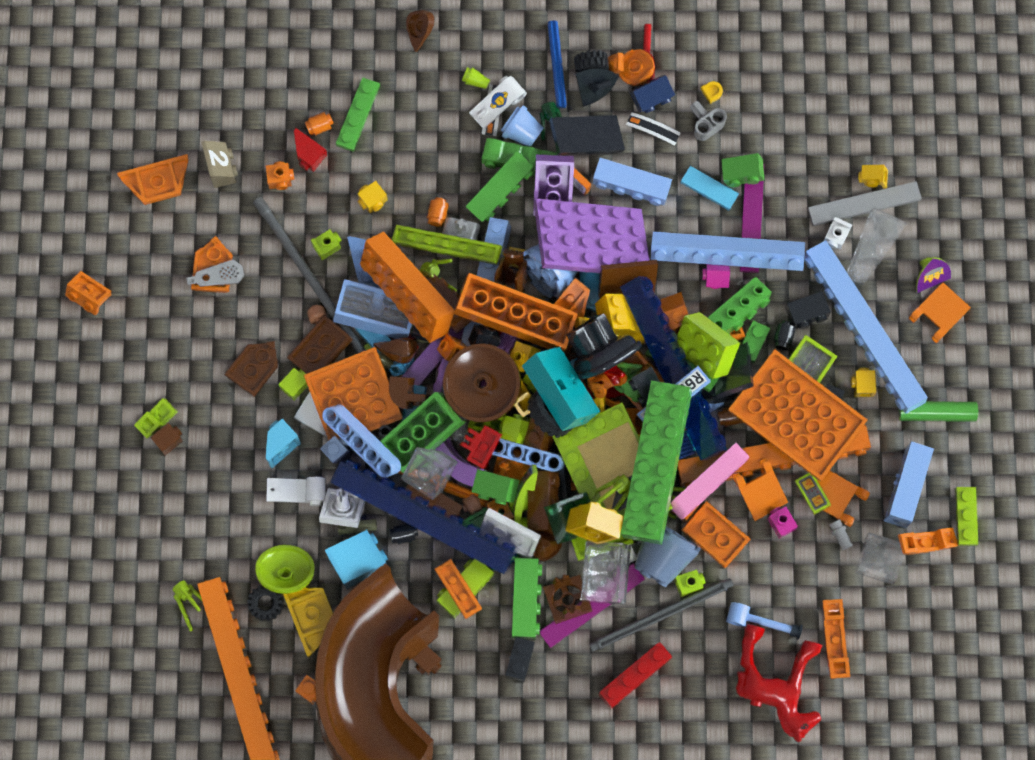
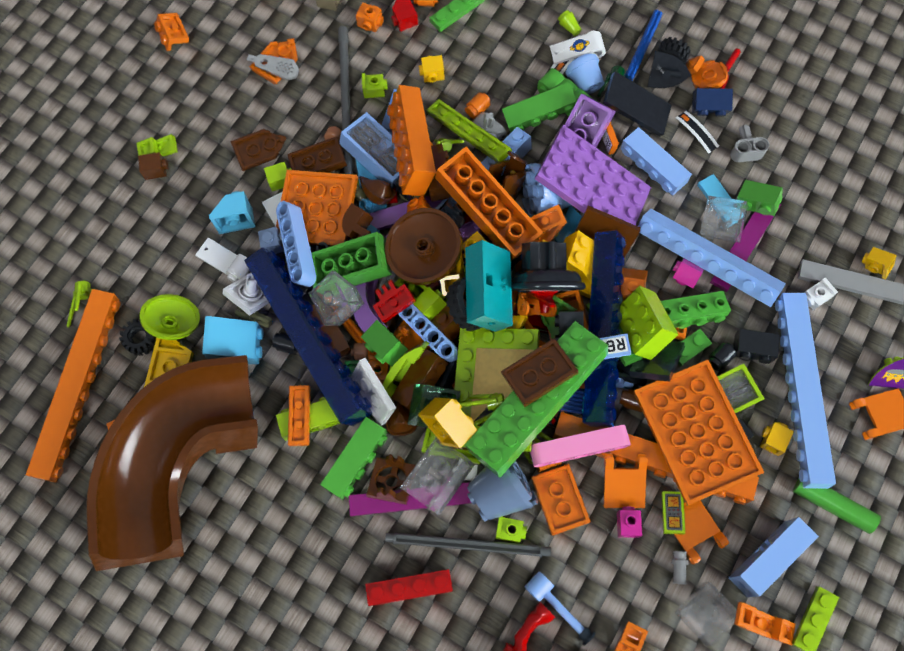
camera: 35 degrees right, 5 degrees down
reddish brown brick [412,646,442,676] -> none
black brick [505,637,535,683] -> none
yellow tile [700,81,723,104] -> none
clear wing [847,208,907,284] -> none
none -> reddish brown tile [501,338,578,408]
none -> clear brick [700,196,748,243]

